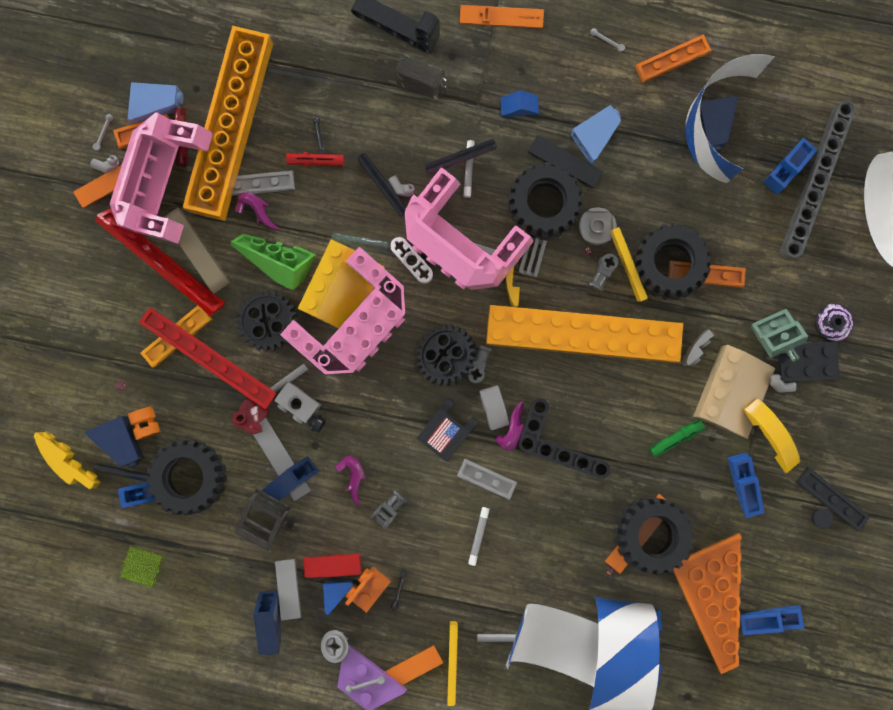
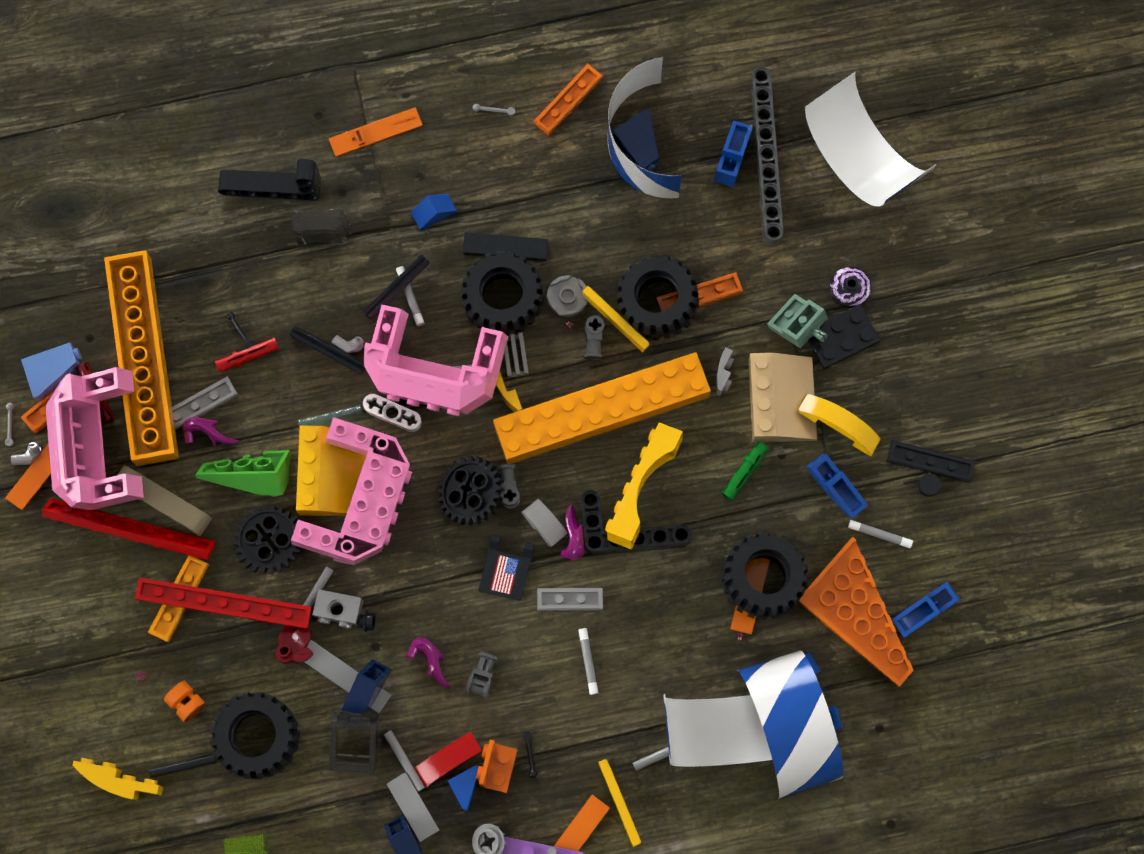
camera: 25 degrees left, 10 degrees down
dark blue slope [85,416,145,469] -> none
blue slope [118,483,156,508] -> none
medium blue slope [570,105,621,165] -> none
light grey arm [770,374,796,393] -> none
none -> light grey bar [384,730,425,792]
none -> yellow arch [605,422,683,550]
none -> light grey bar [848,520,913,548]

